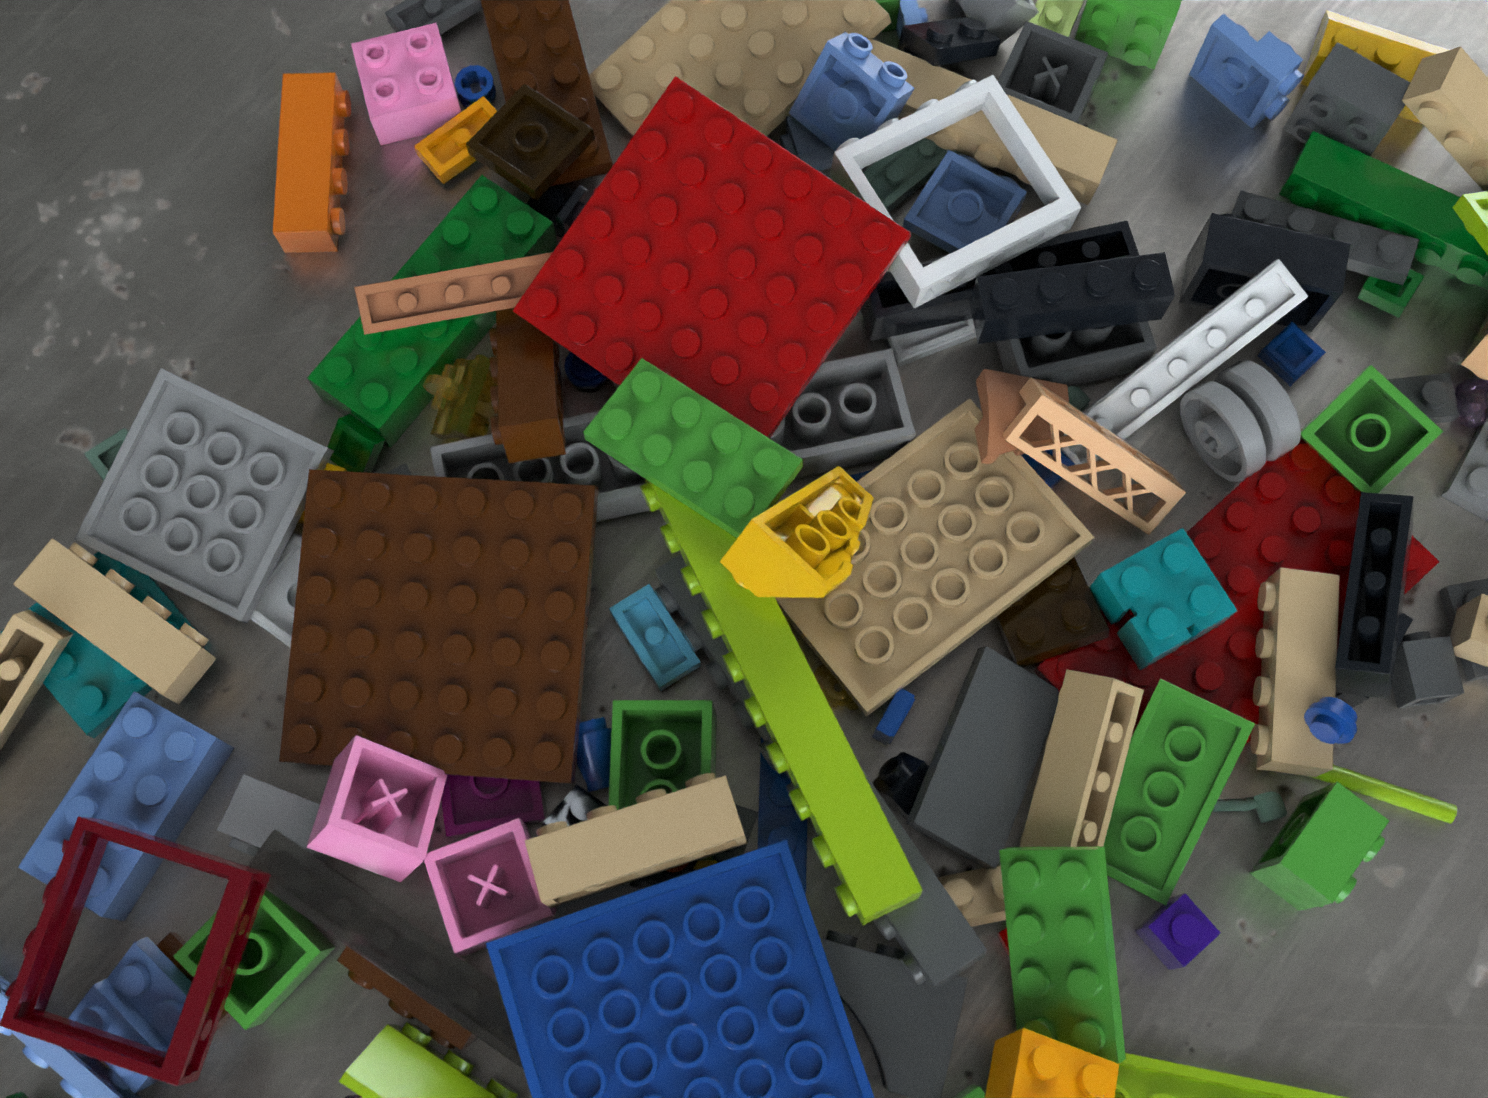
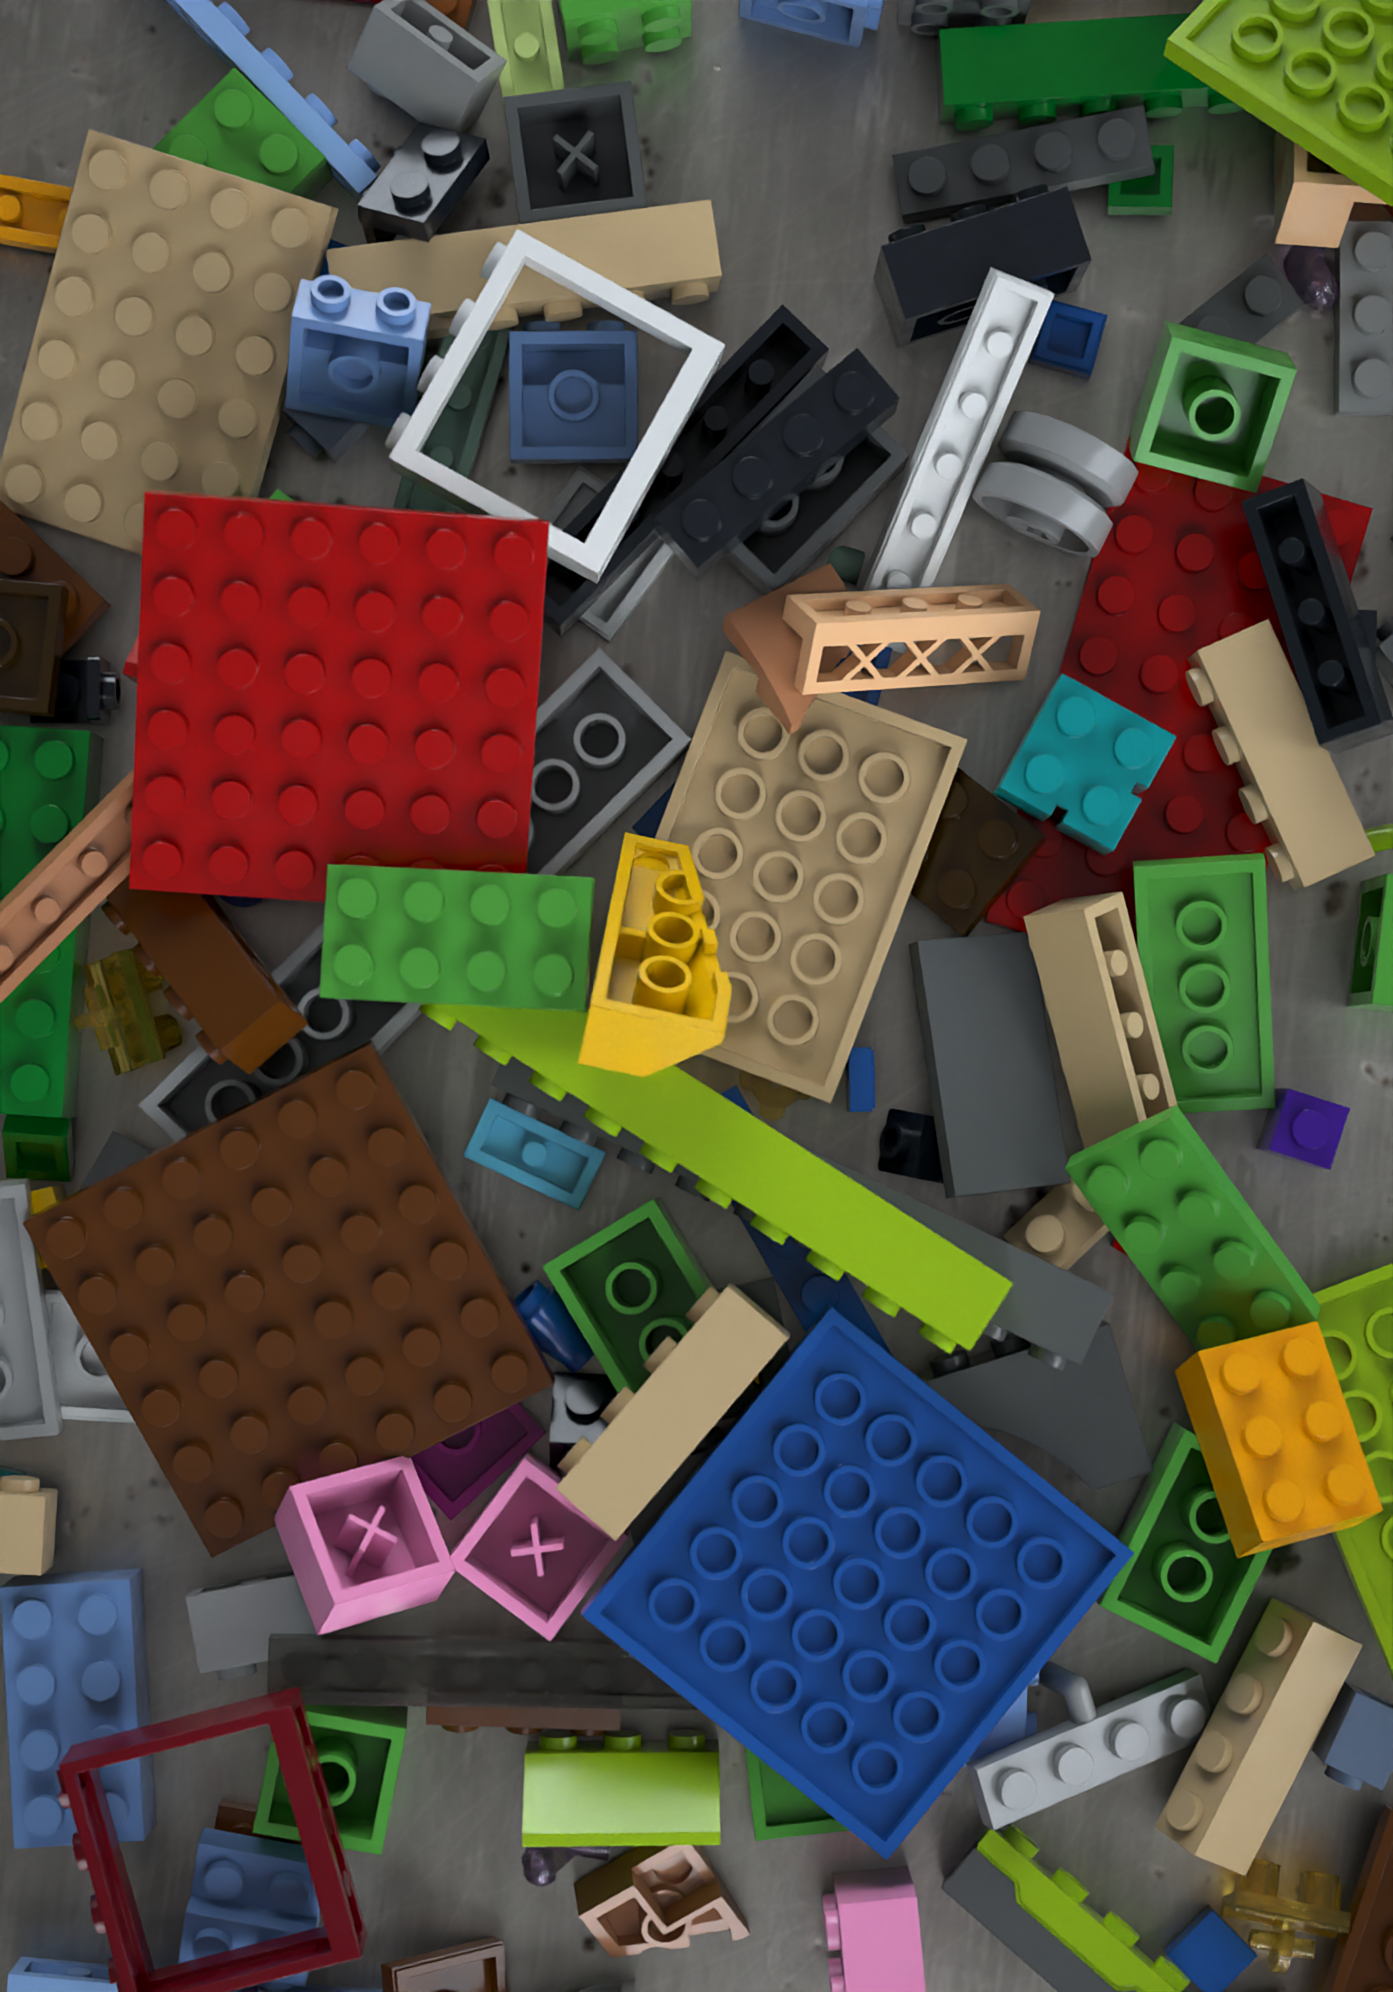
camera: 40 degrees left, 15 degrees up
sand green hand [1213,791,1287,824] -> none
blue plate [1304,697,1357,744] -> none

